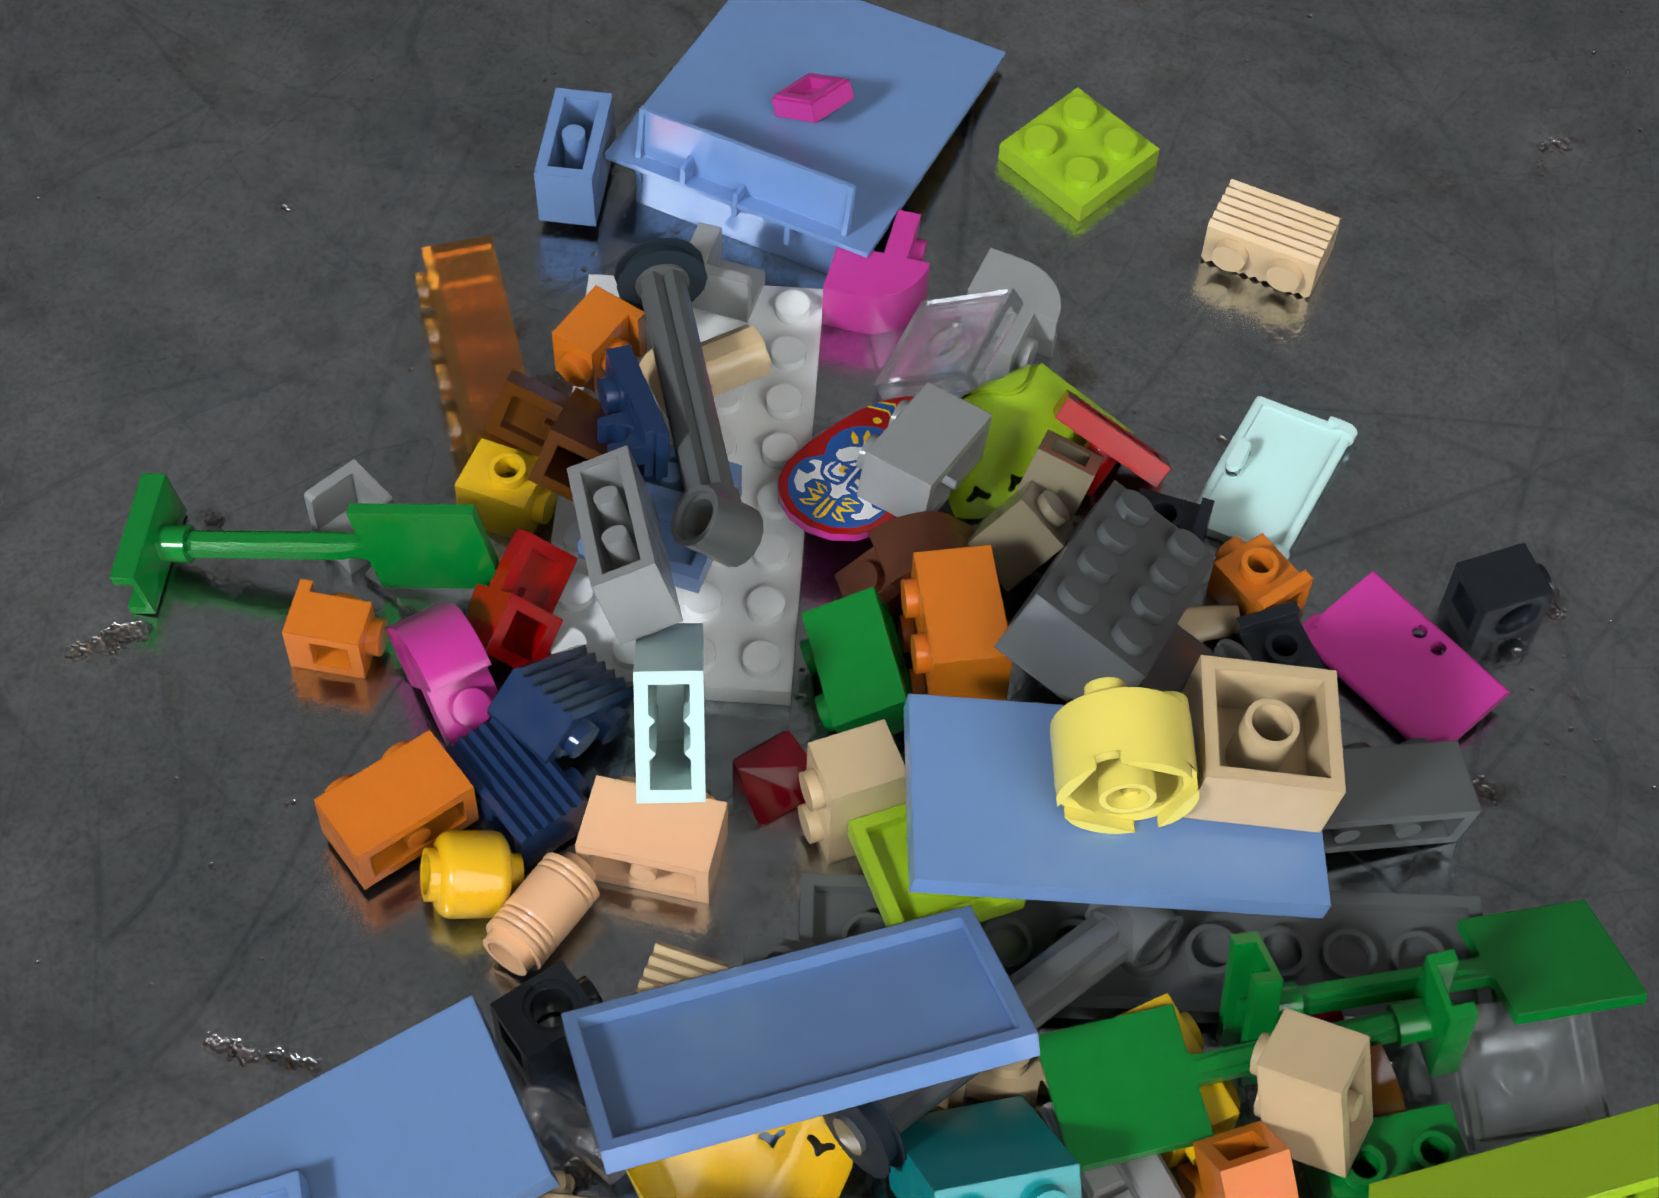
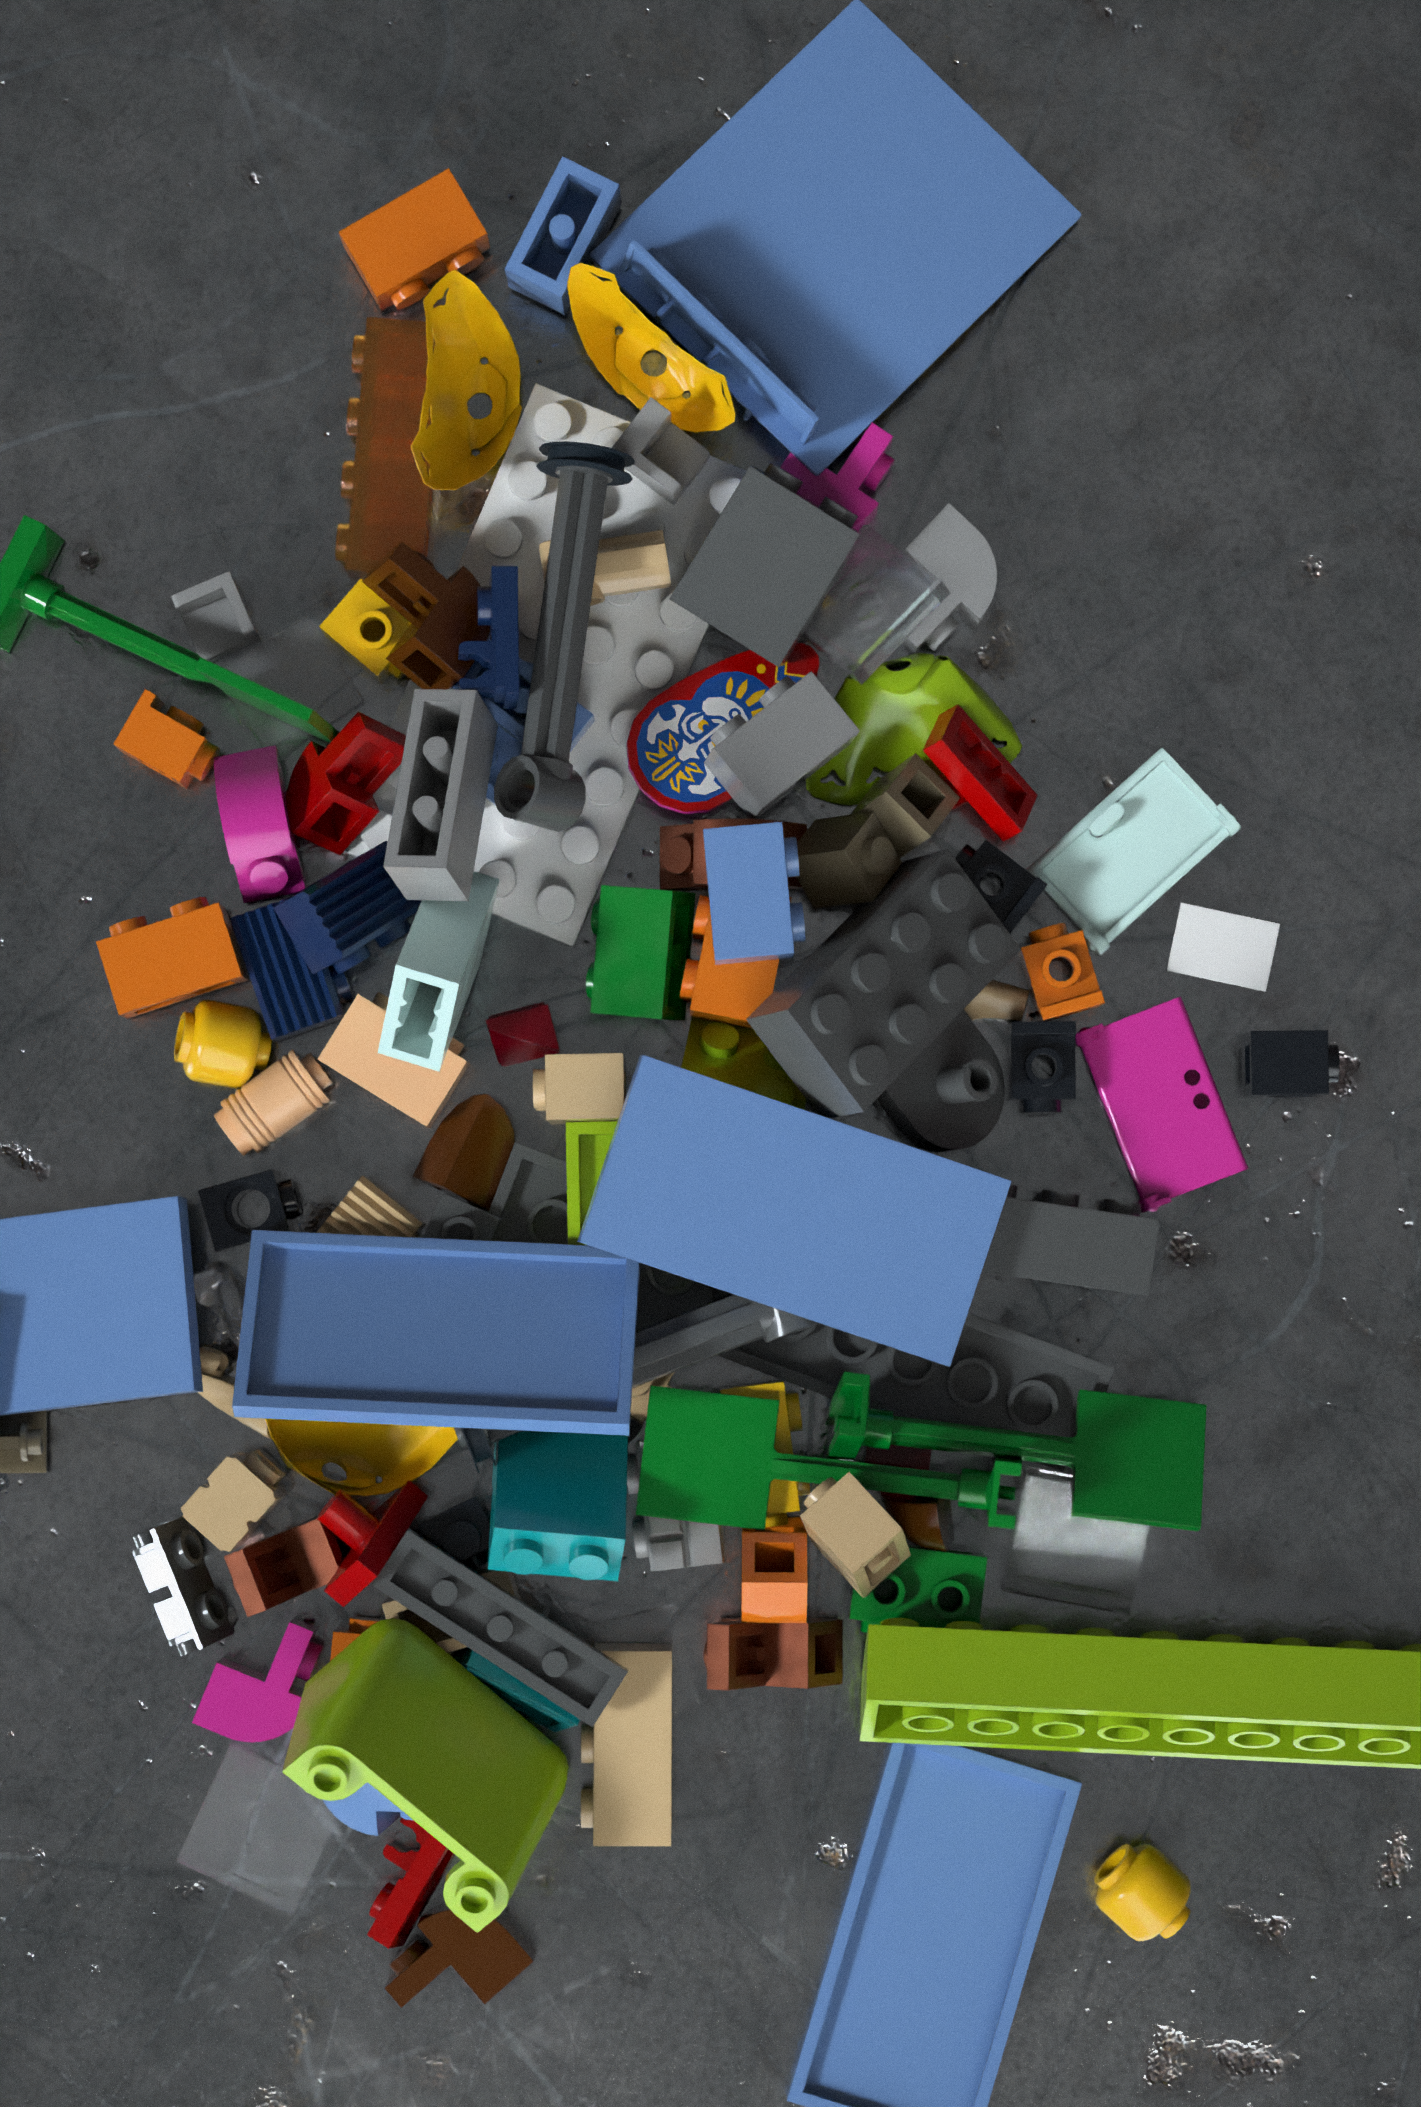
camera: 20 degrees right, 30 degrees up
orange brick [552,285,647,392] -> none
dark pink tile [771,73,854,123] -> none
lime plate [998,87,1160,222] -> none
light yellow brick [1050,677,1200,834] -> none
tan brick [1182,655,1346,833] -> none
tan brick [1201,179,1341,298] -> none
none -> orange brick [339,168,490,311]
none -> yellow piece [410,270,523,490]
none -> reddish brown brick [412,1094,515,1212]
none -> yellow piece [567,263,735,432]
none -> dark grey brick [669,462,864,667]
none -> medium blue brick [703,822,806,965]
none -> white sticker [1167,903,1280,992]

